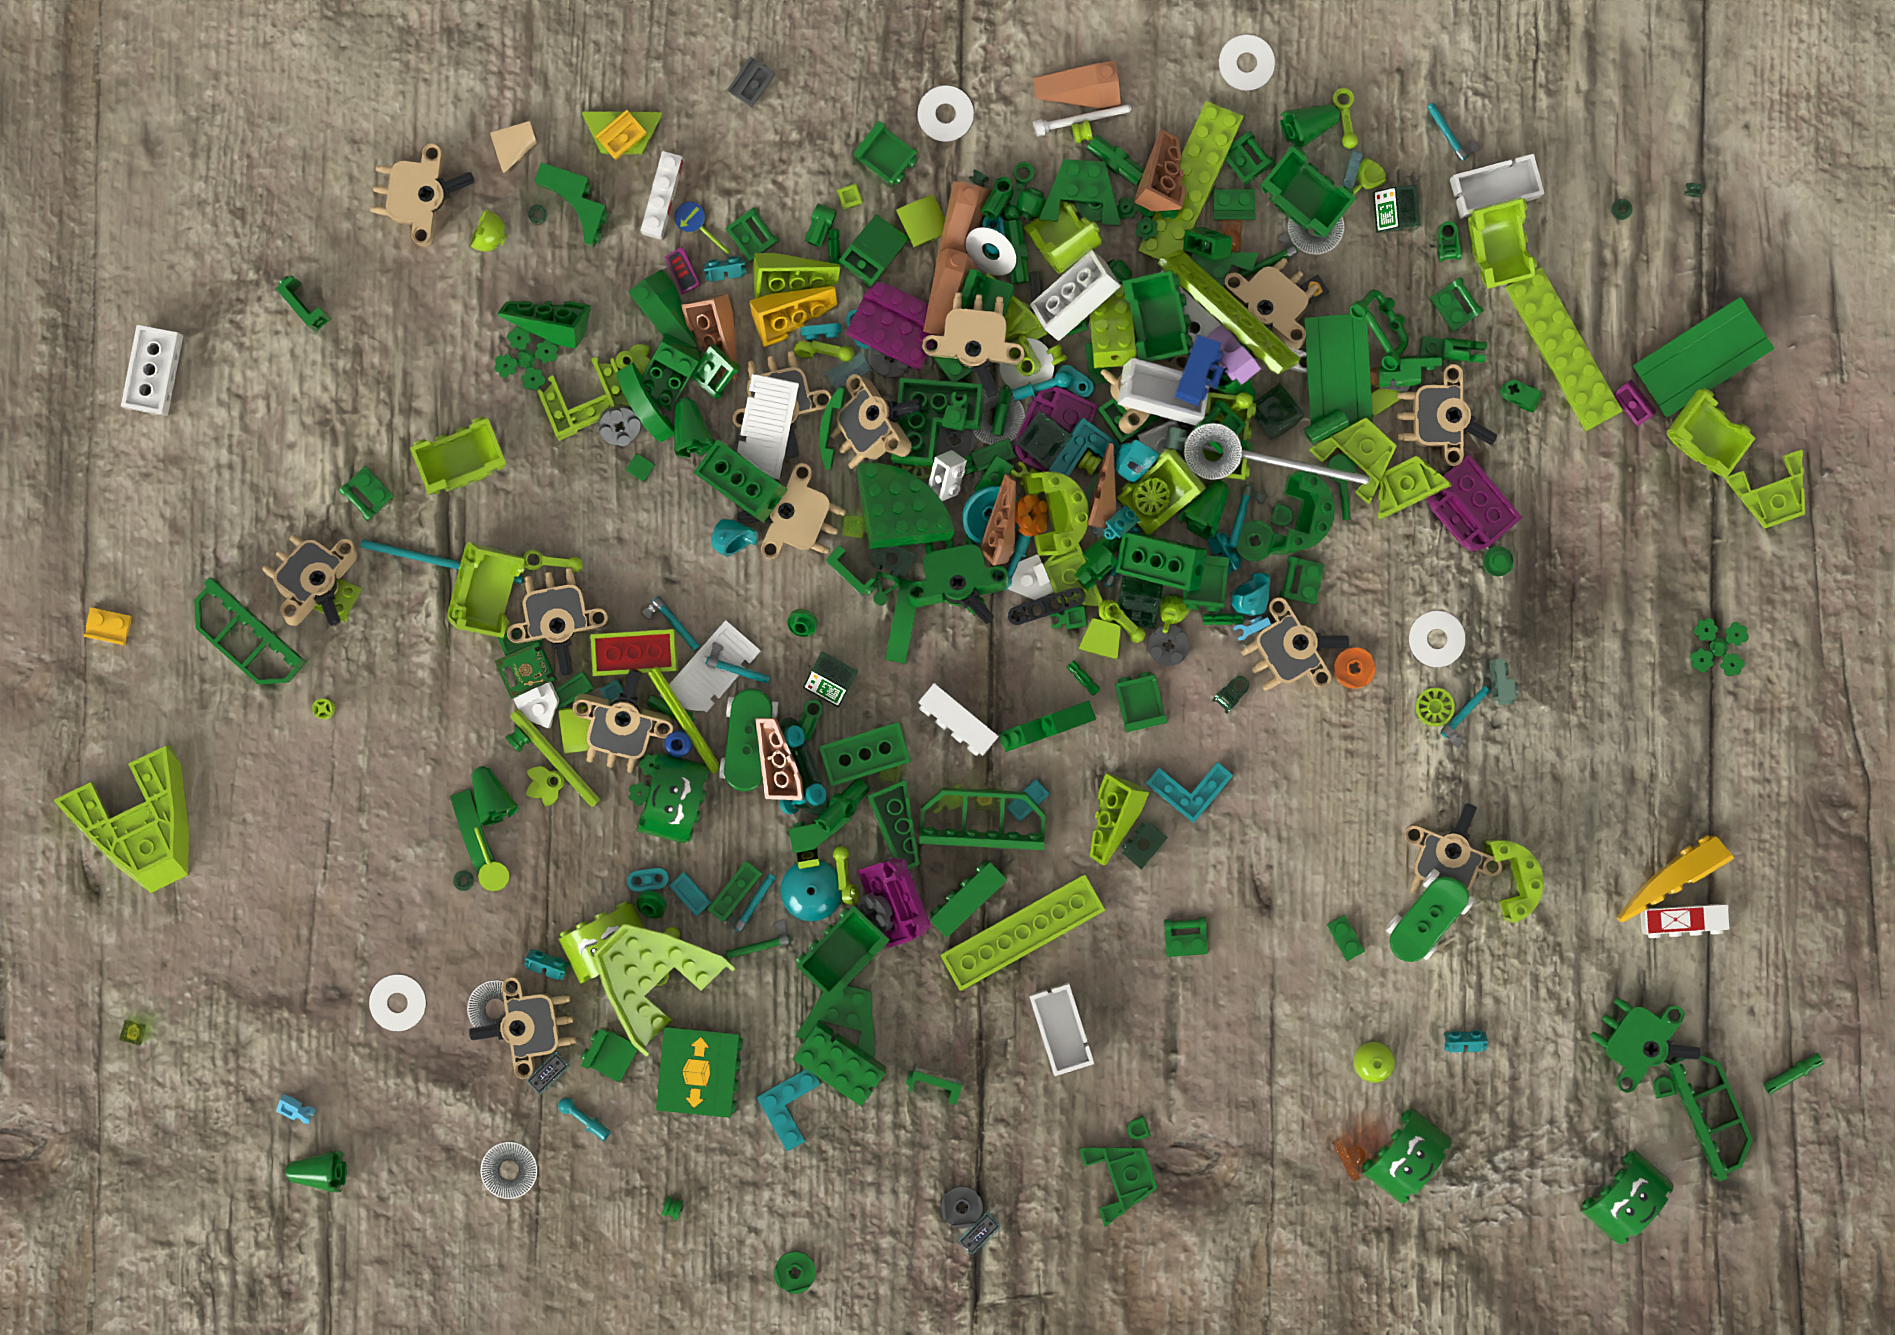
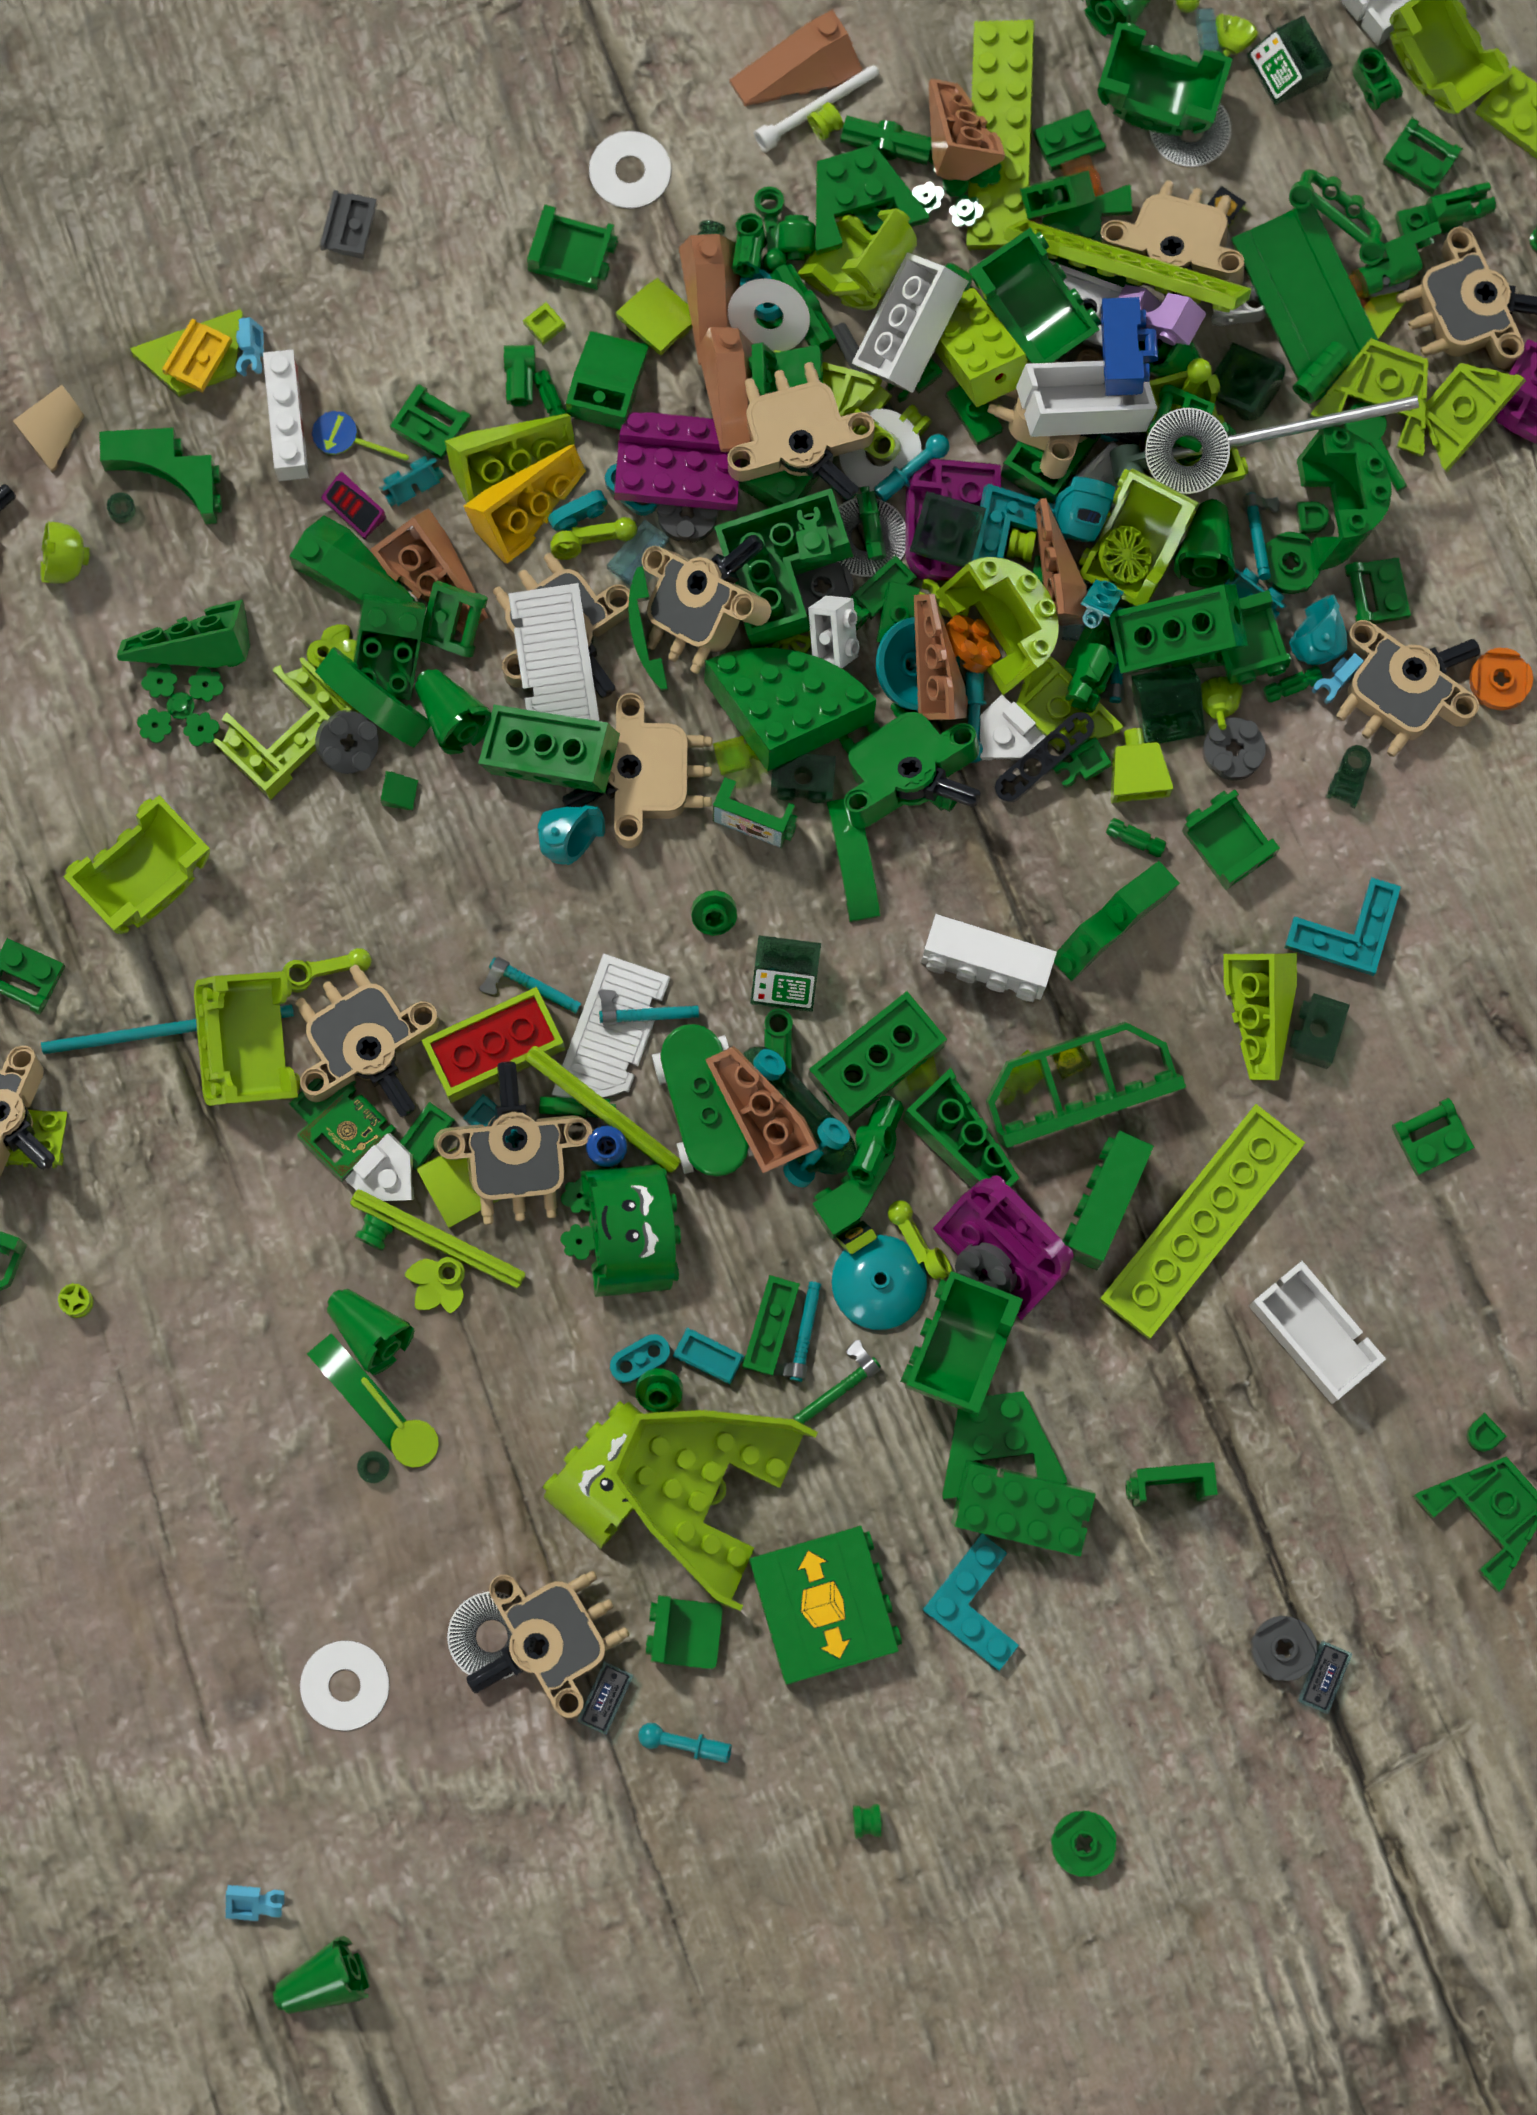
camera: 30 degrees left, 10 degrees down
sticker [481,1142,537,1199] -> none
teal hinge [524,949,570,981] -> none
green piece [874,572,901,606] -> none
teal tile [1006,779,1050,822] -> none
teal plate [1057,365,1095,398] -> none
lime piece [1099,600,1146,643] -> none
green plate [1225,131,1275,185] -> none
green piece [1237,232,1298,278] -> none
none -> medium azure plate [236,317,264,376]

